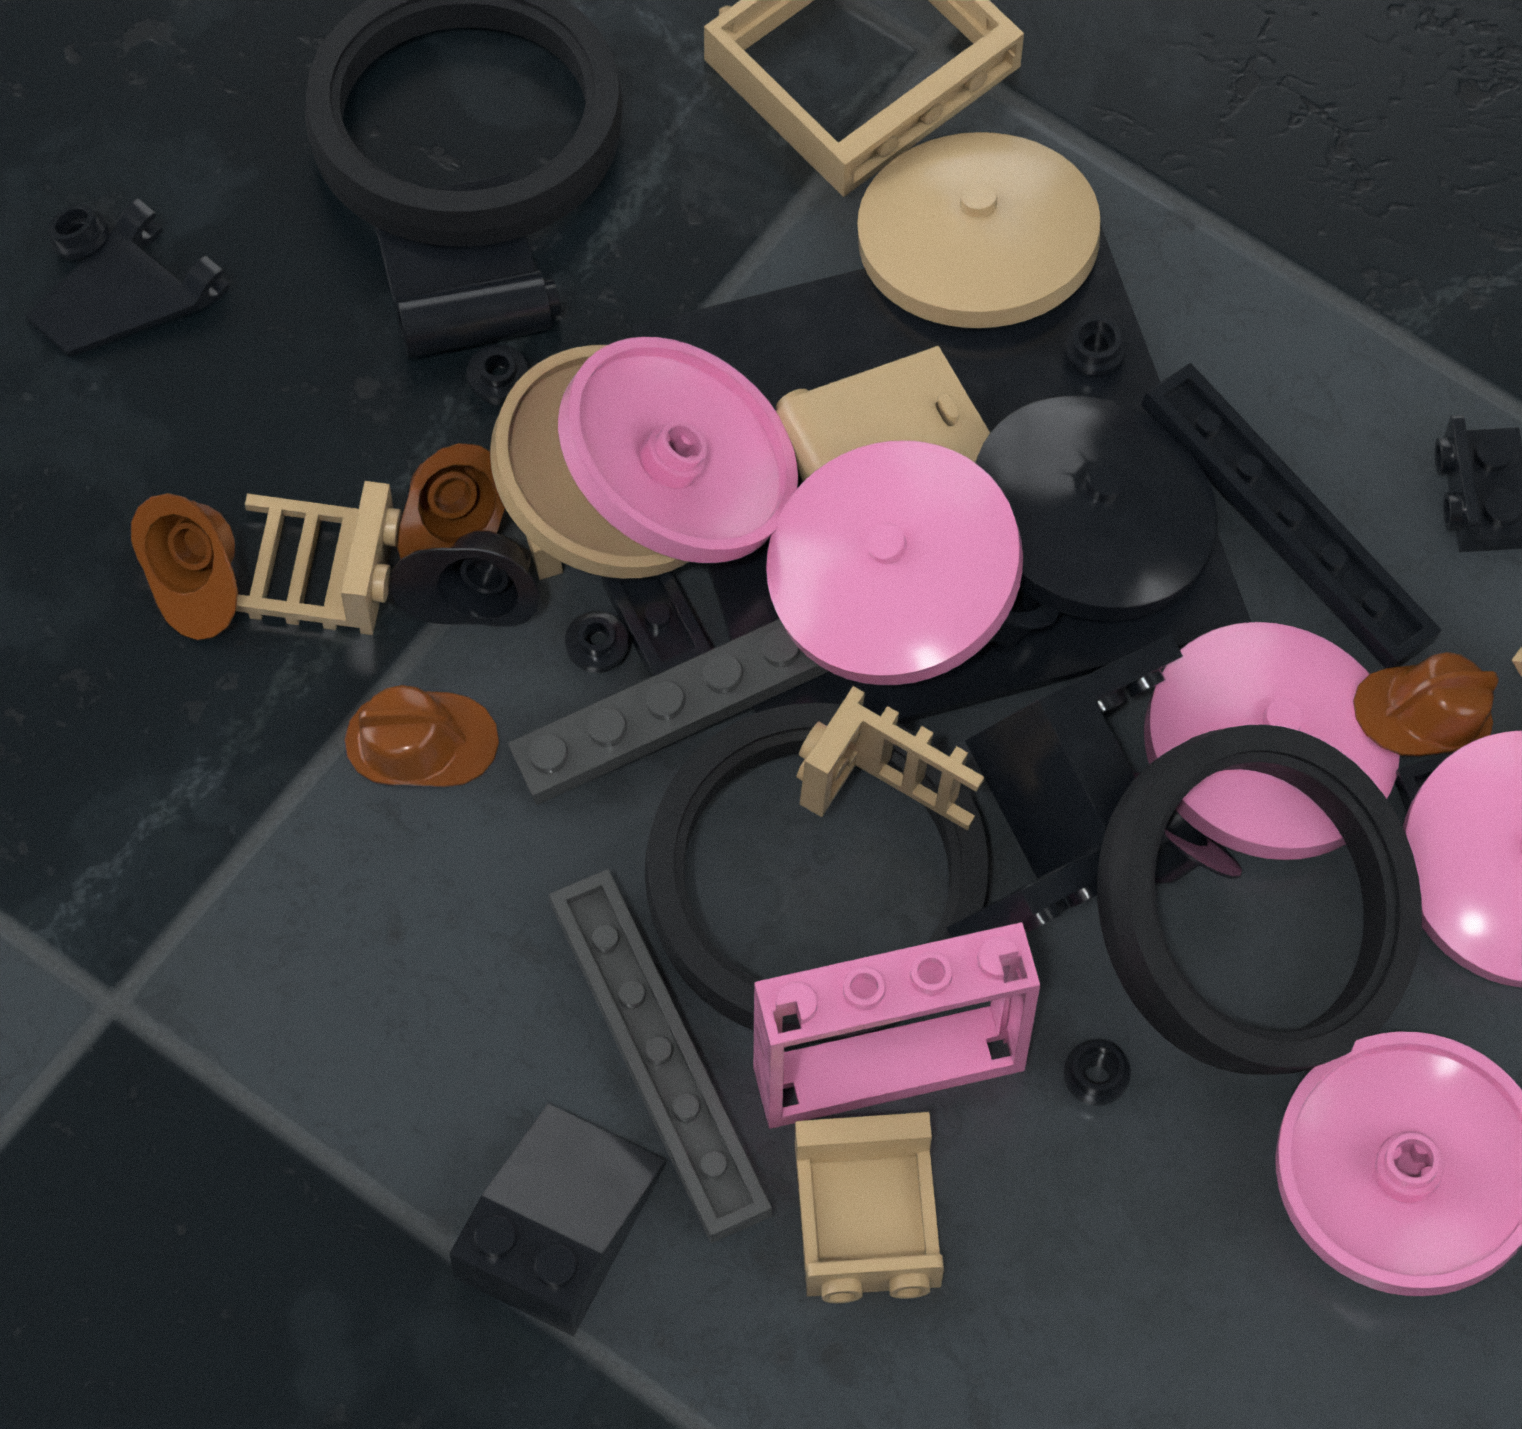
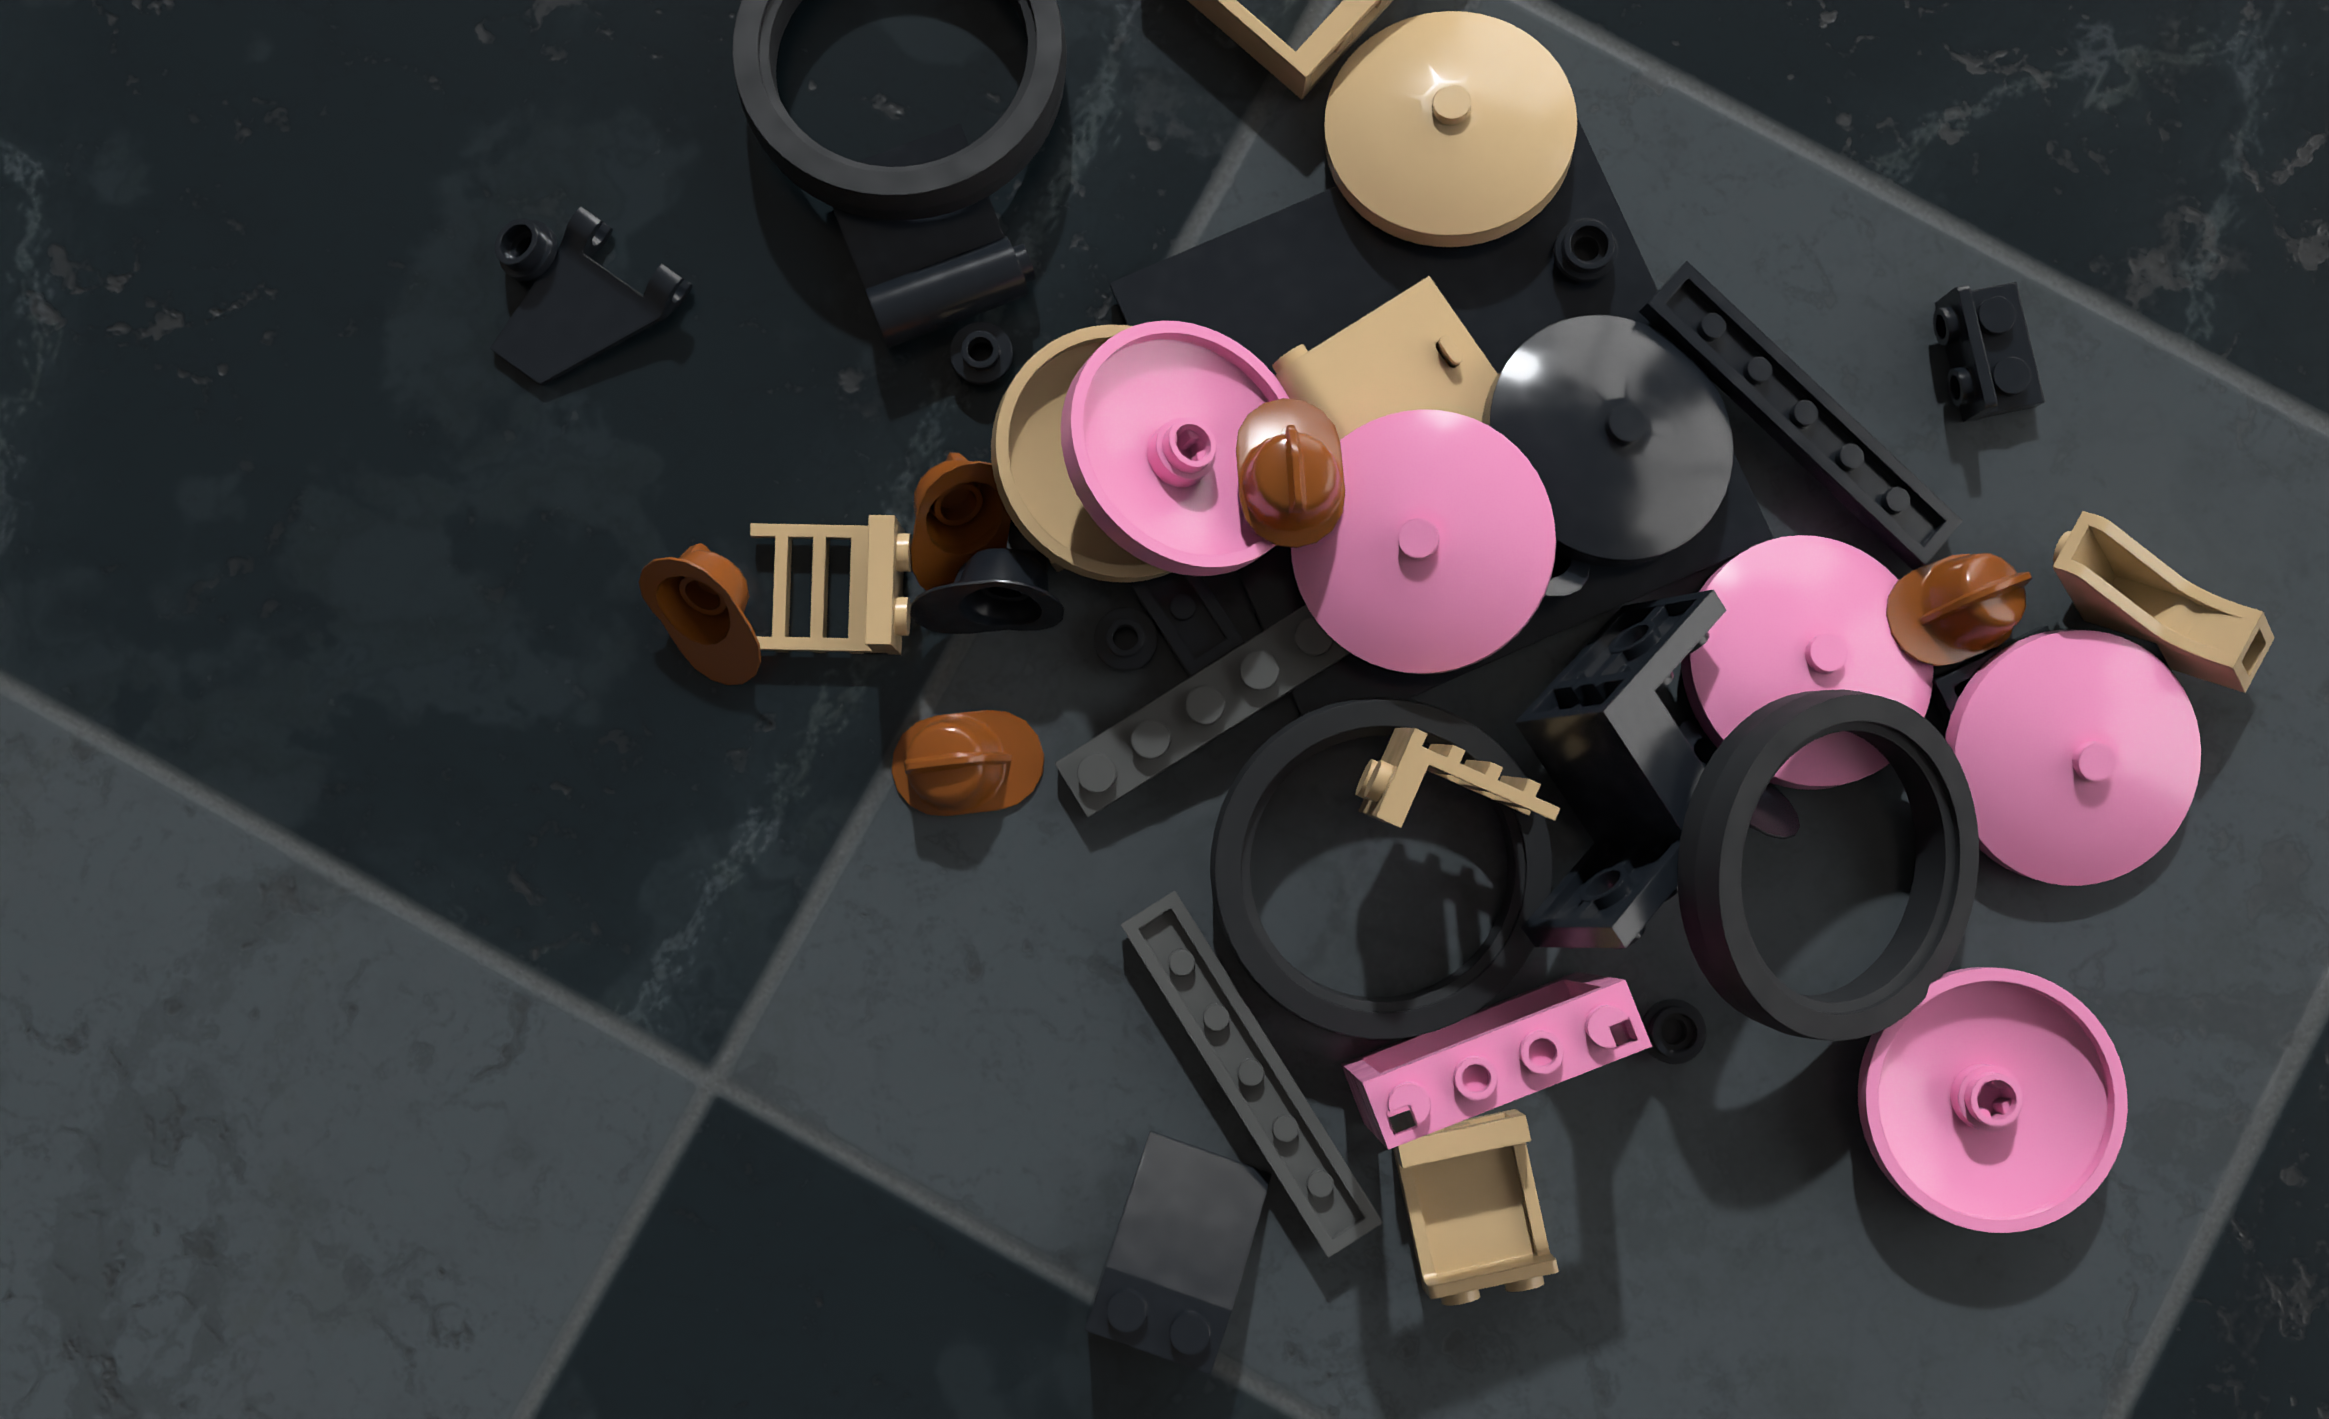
camera: 10 degrees left, 20 degrees up
none -> dark orange piece [1236,398,1345,548]

